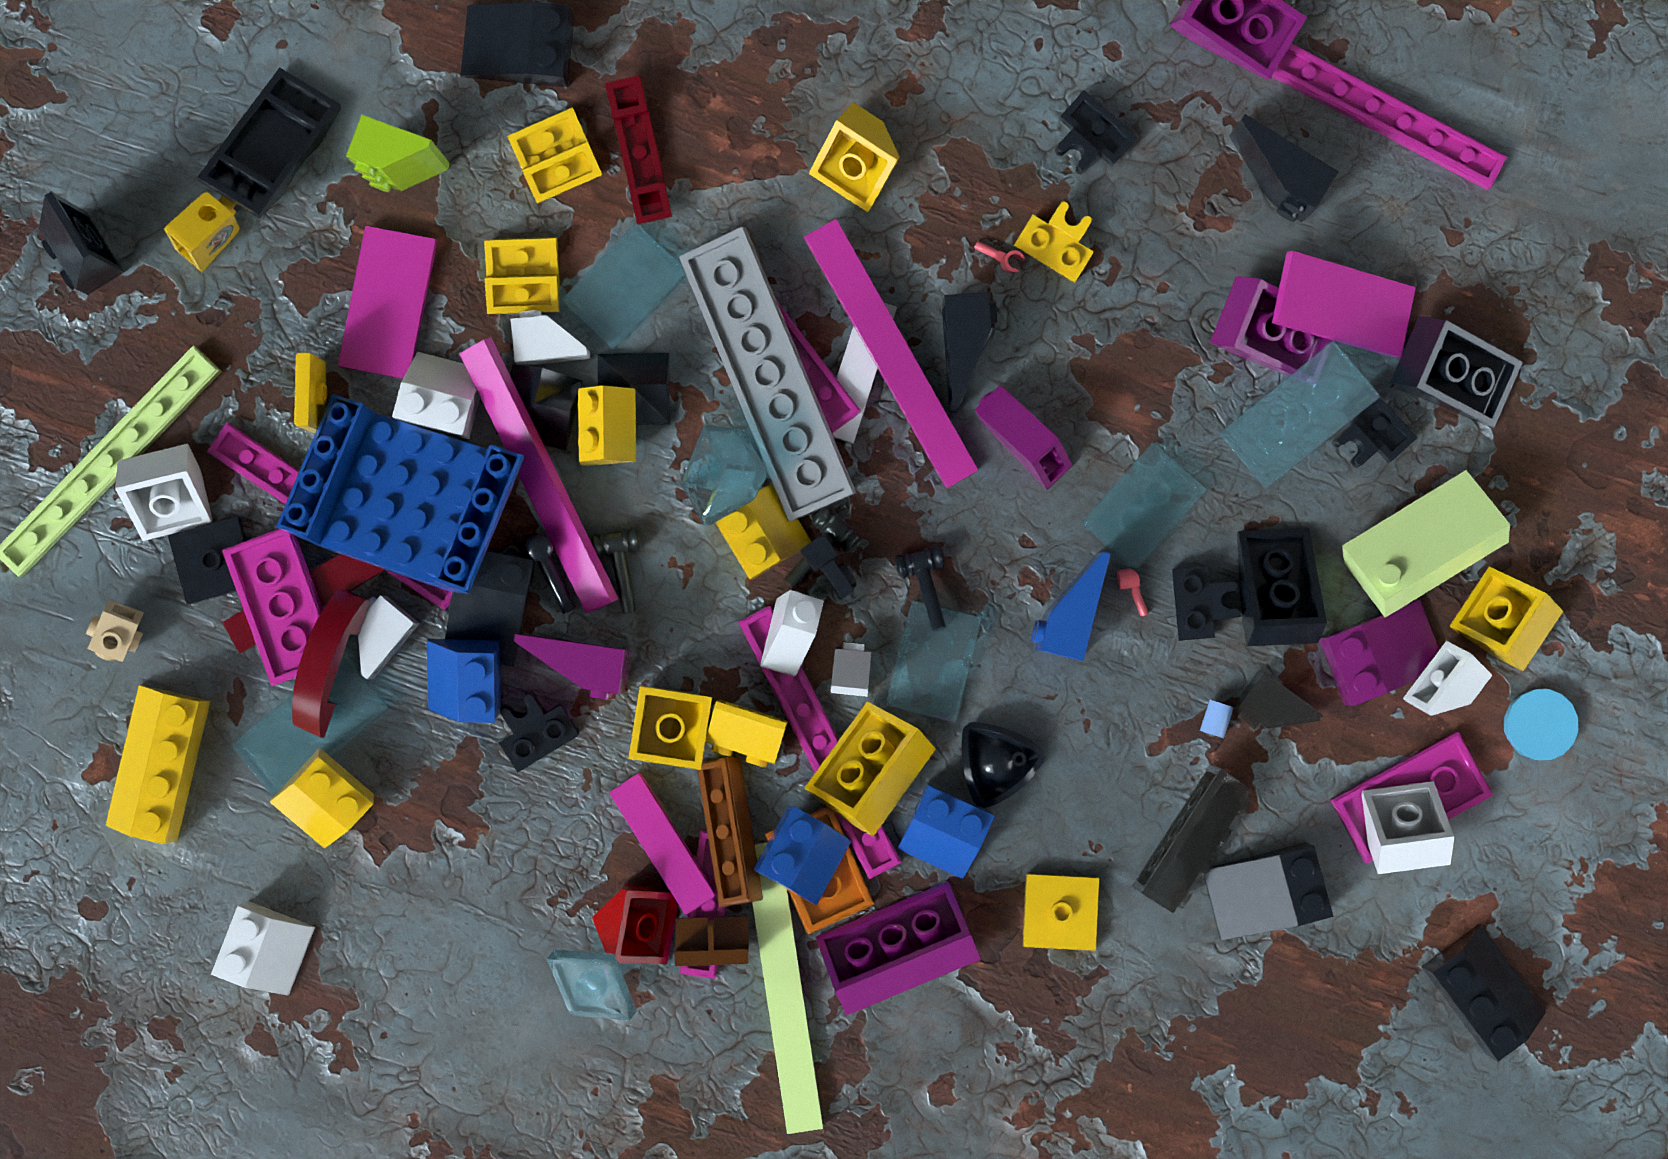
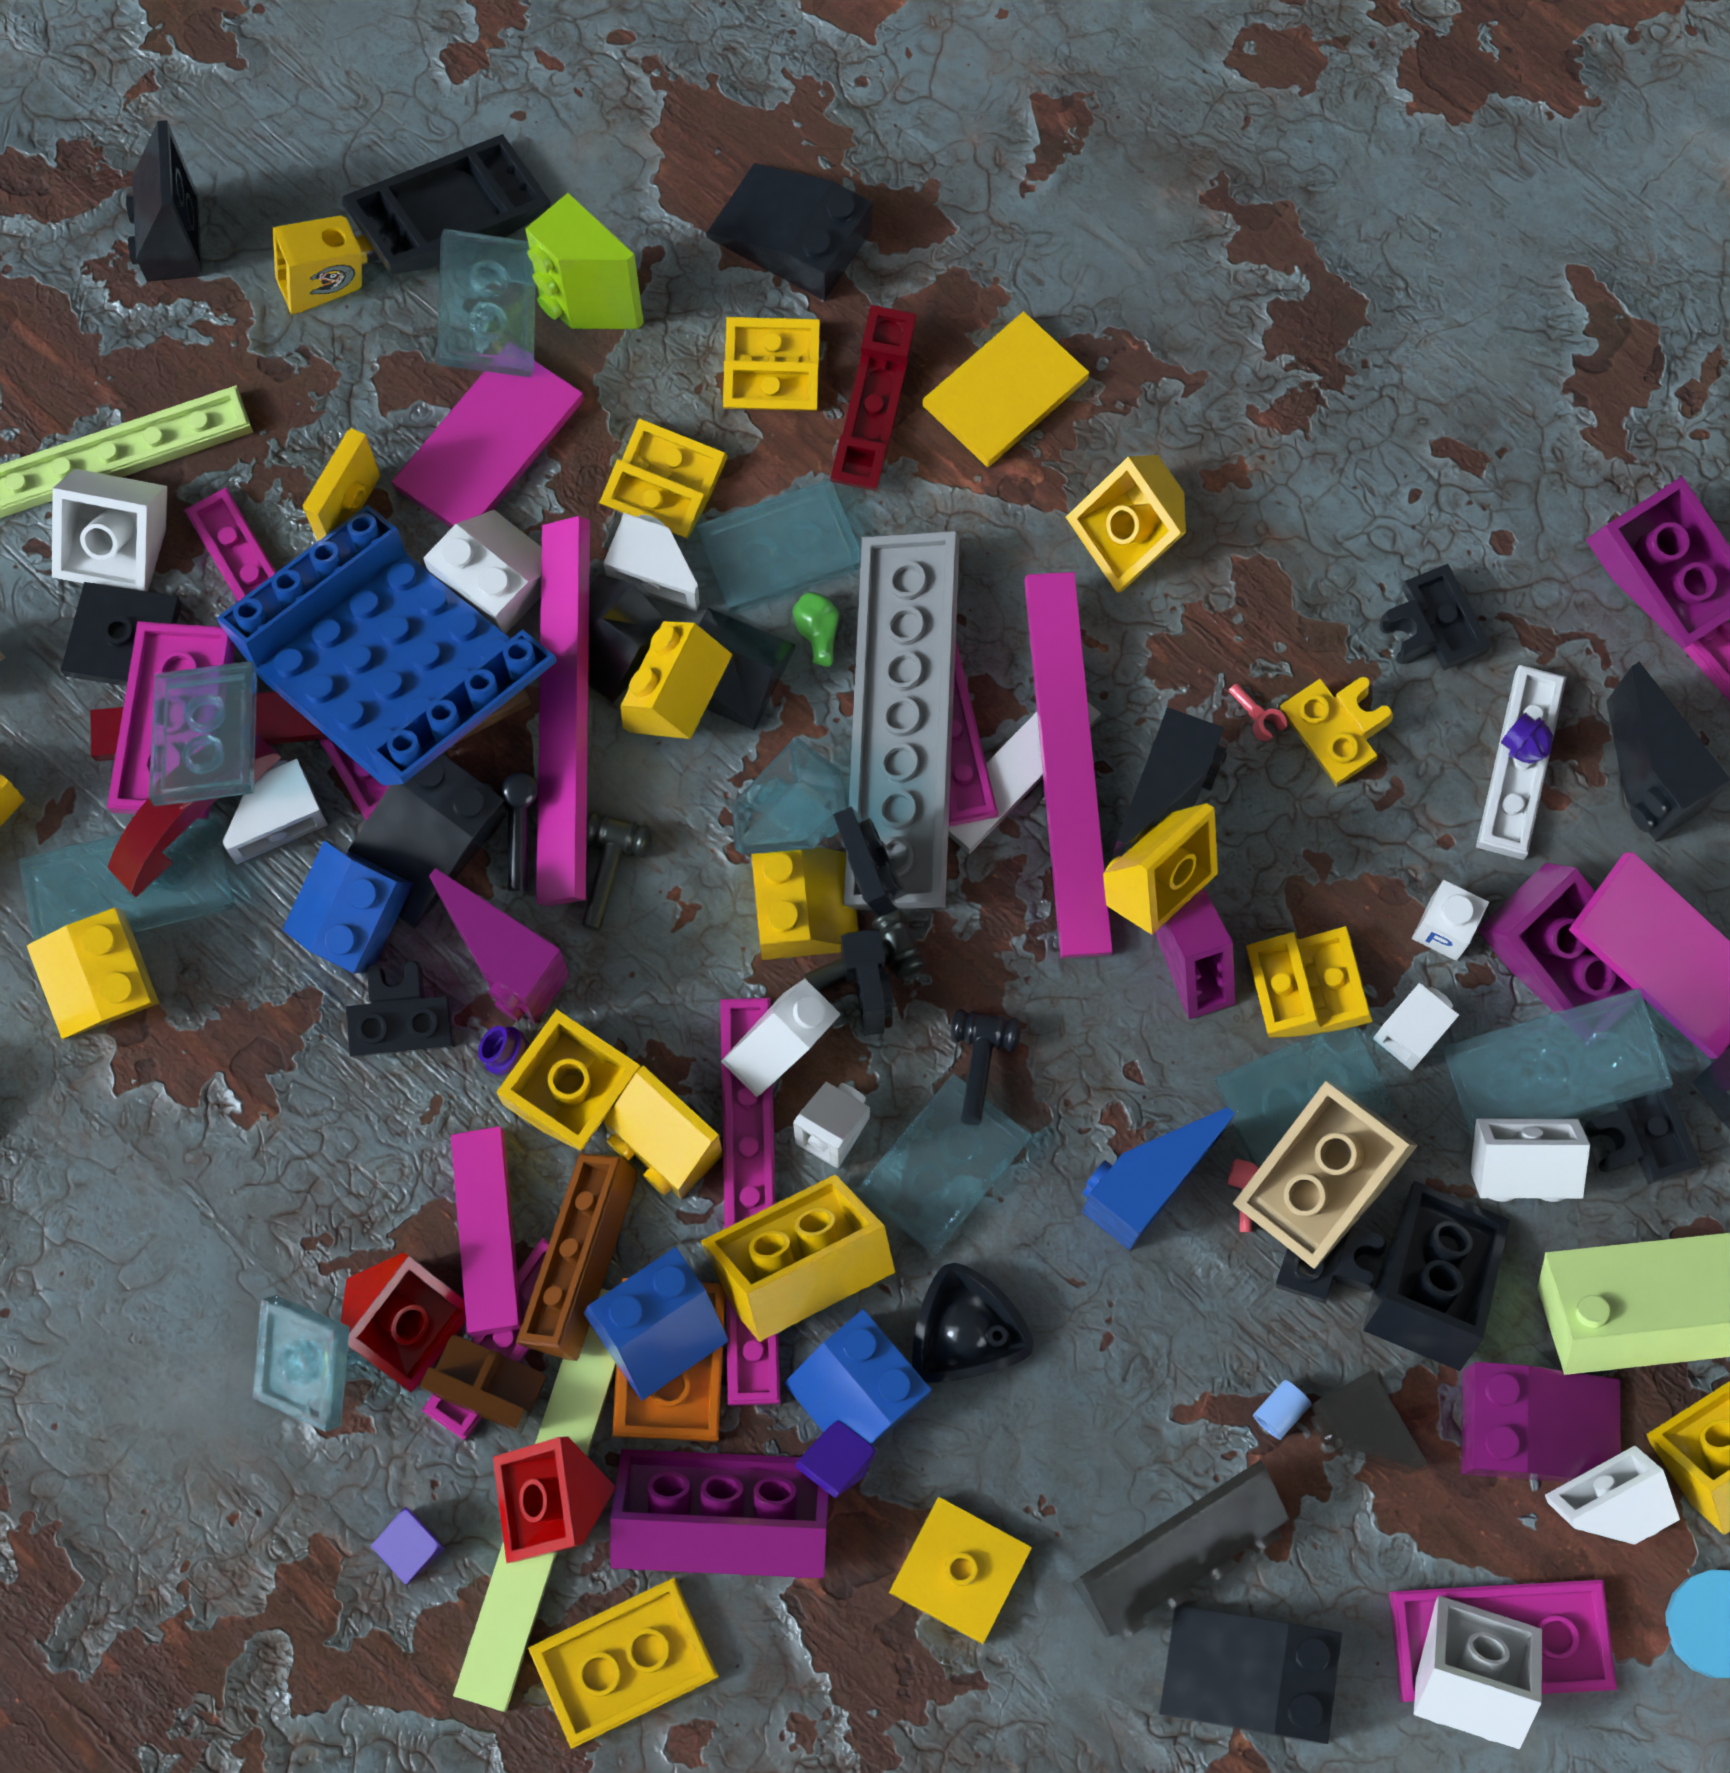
camera: 20 degrees right, 15 degrees down
none -> clear light blue tile [149,661,257,806]
none -> slope [371,1507,446,1585]
none -> clear light blue tile [437,229,536,377]
none -> dark purple plate [478,1026,529,1076]
none -> red slope [493,1436,616,1563]
none -> yellow tile [528,1577,719,1749]
none -> bright green animal [793,592,839,667]
none -> dark purple slope [795,1420,876,1498]
none -> black plate [833,806,906,917]
none -> yellow tile [923,311,1089,468]
none -> yellow slope [1103,803,1218,935]
none -> tan slope [1233,1081,1418,1269]
none -> yellow slope [1246,926,1373,1038]
none -> white brick [1373,982,1459,1071]
none -> white brick [1411,880,1489,961]
none -> white brick [1470,1119,1590,1202]
none -> white tile [1476,665,1566,860]
none -> dark purple plate [1501,712,1553,764]

